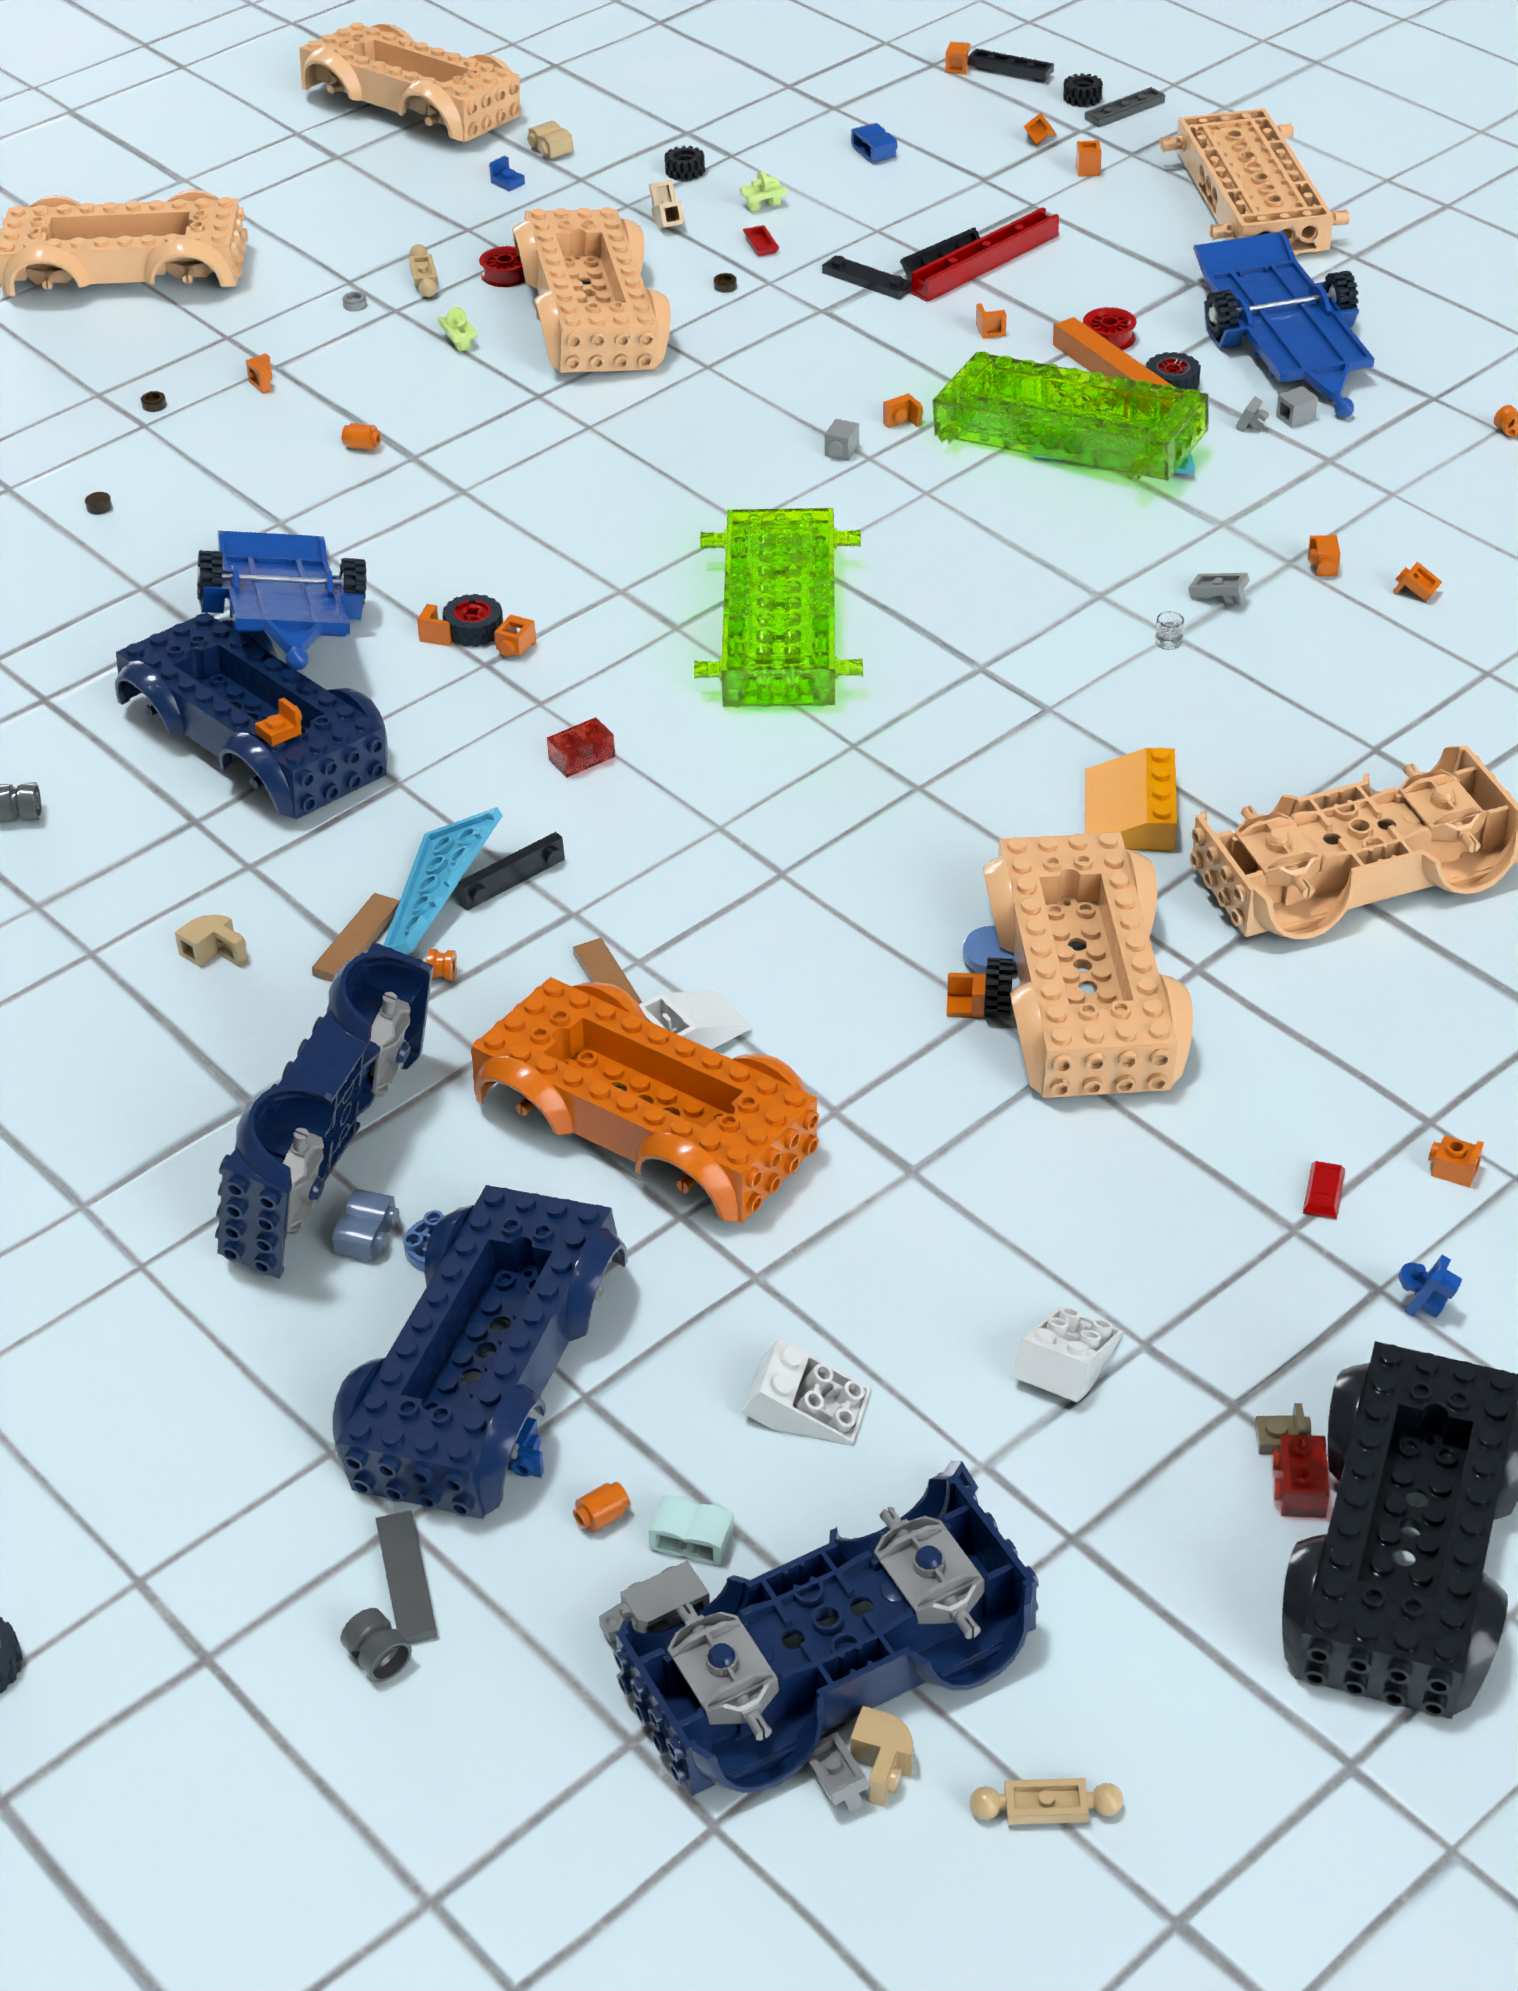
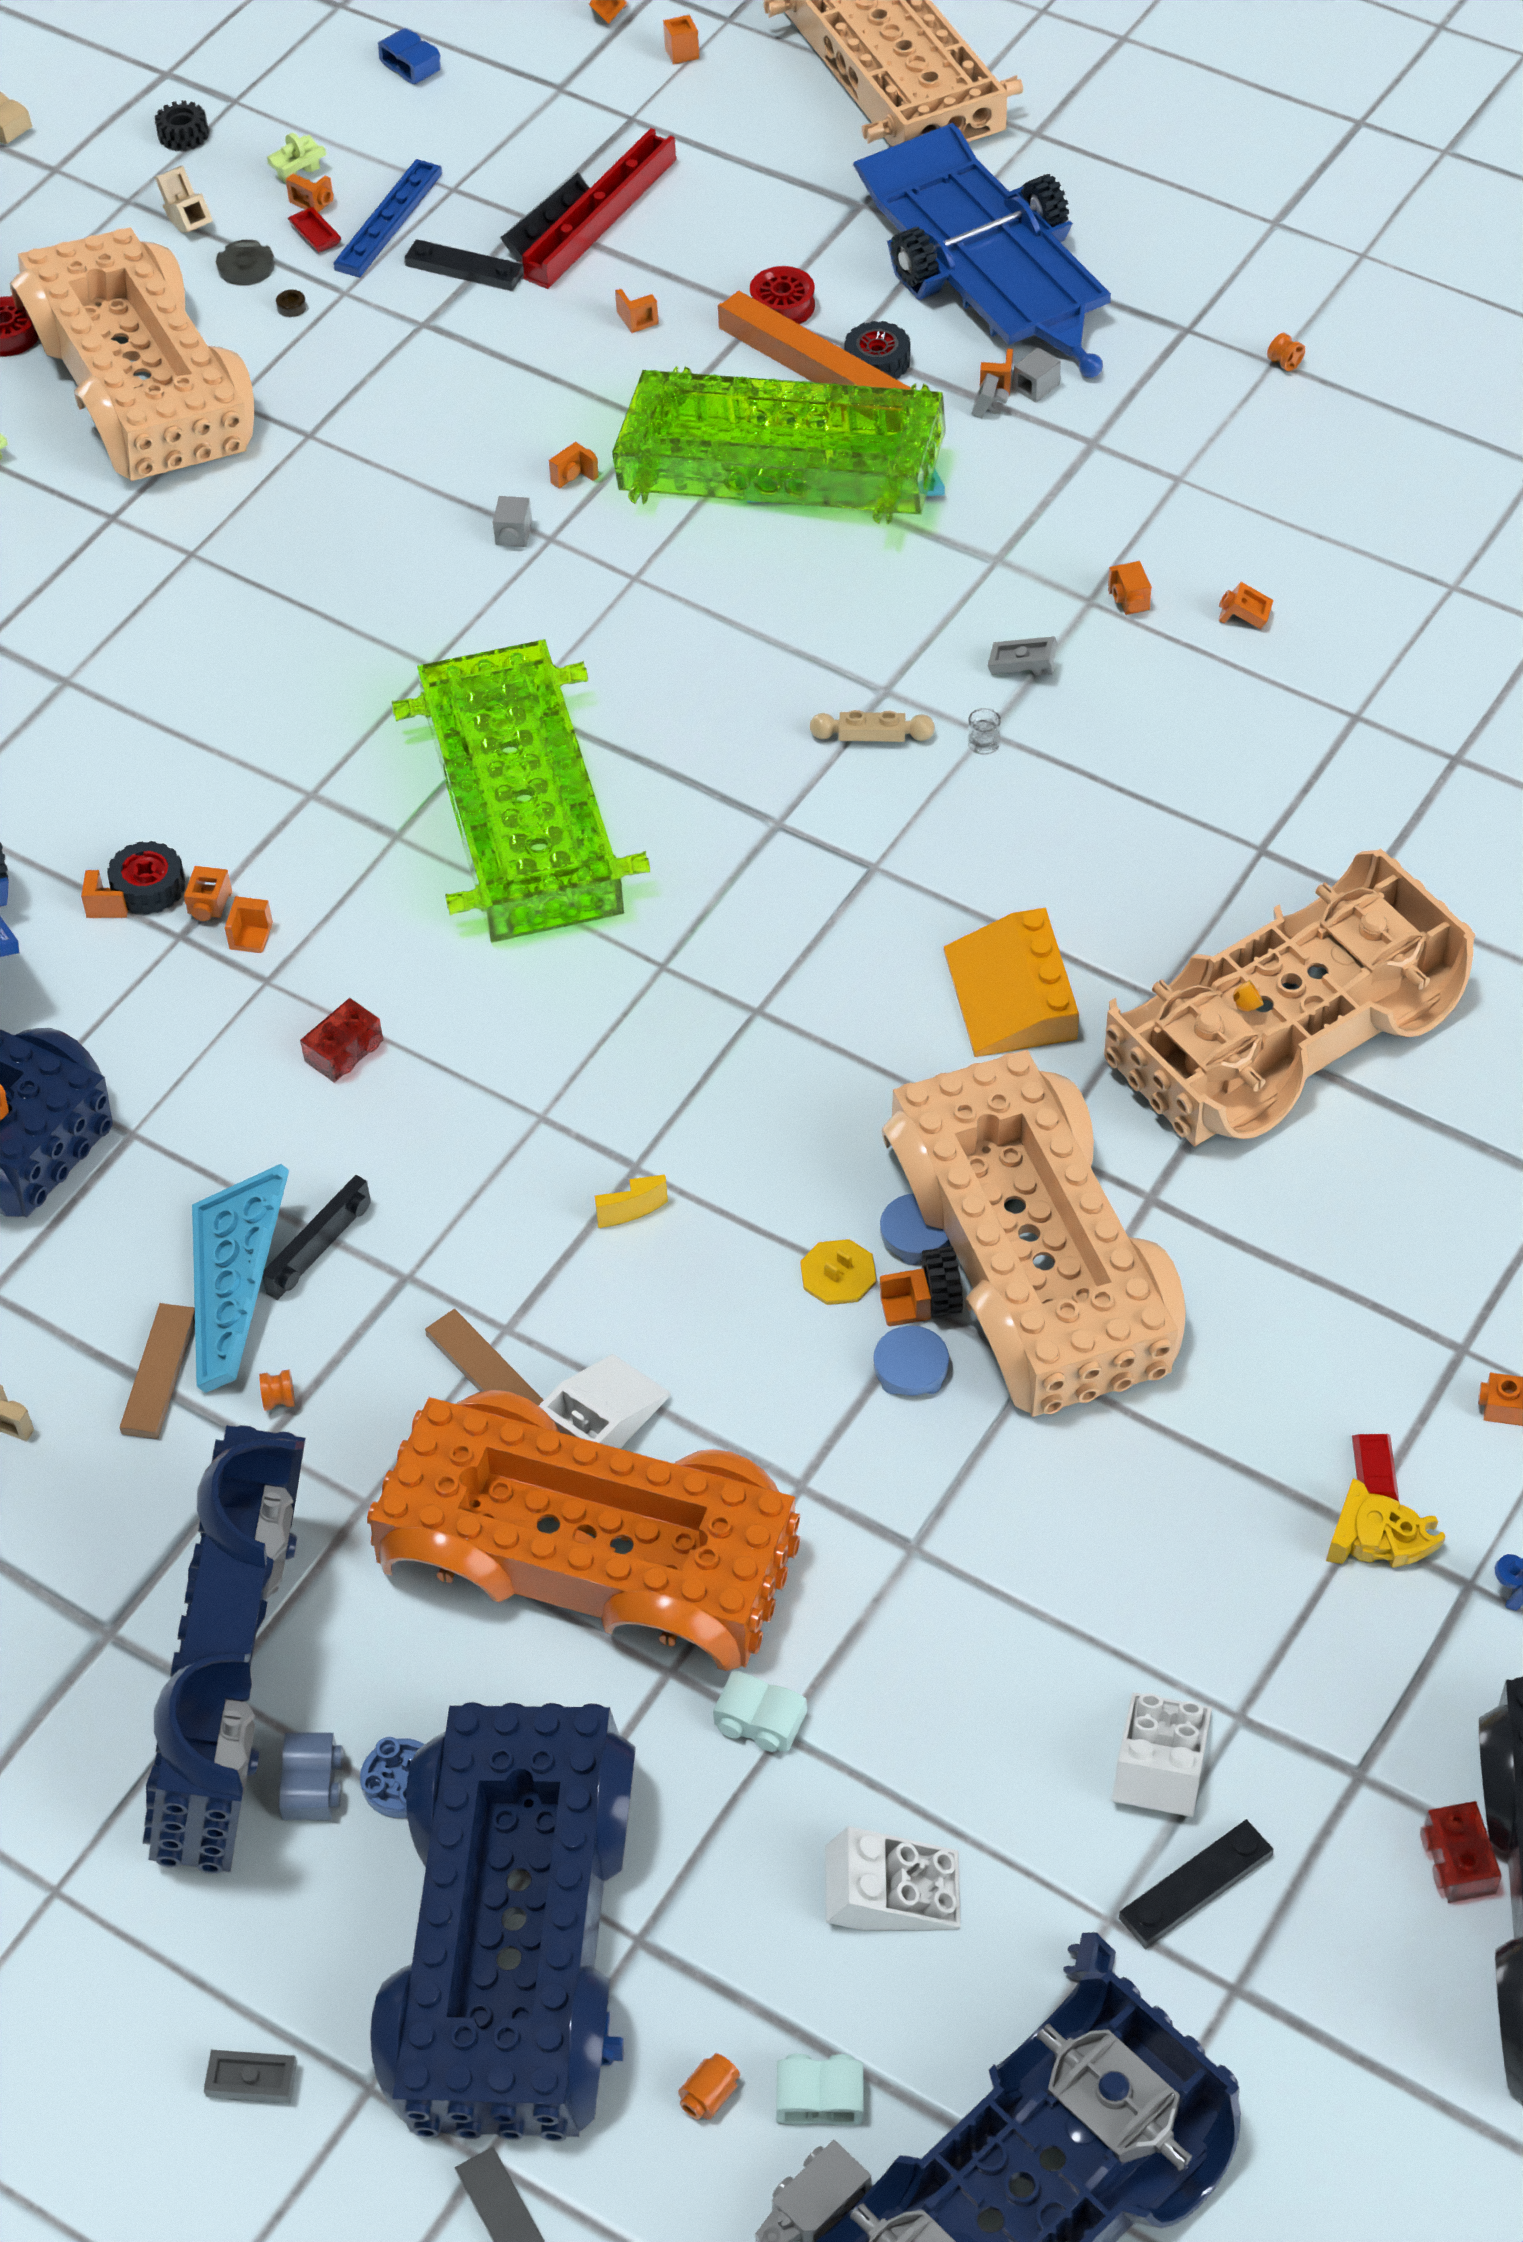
camera: 15 degrees left, 10 degrees up
dark tan bracket [1255,1403,1311,1454] -> none
none -> dark grey plate [203,2050,297,2103]
none -> clear smoke tile [215,239,275,286]
none -> orange panel [225,896,273,953]
none -> orange bracket [285,173,334,212]
none -> blue tile [333,159,442,278]
none -> yellow slope [594,1175,668,1228]
none -> light aqua brick [713,1671,807,1752]
none -> yellow piece [800,1239,876,1305]
none -> tan plate [810,710,935,742]
none -> medium blue tile [874,1326,949,1395]
none -> orange panel [980,348,1013,395]
none -> black plate [1119,1819,1274,1950]
none -> light orange hinge [1233,980,1264,1012]
none -> yellow piece [1326,1478,1446,1568]

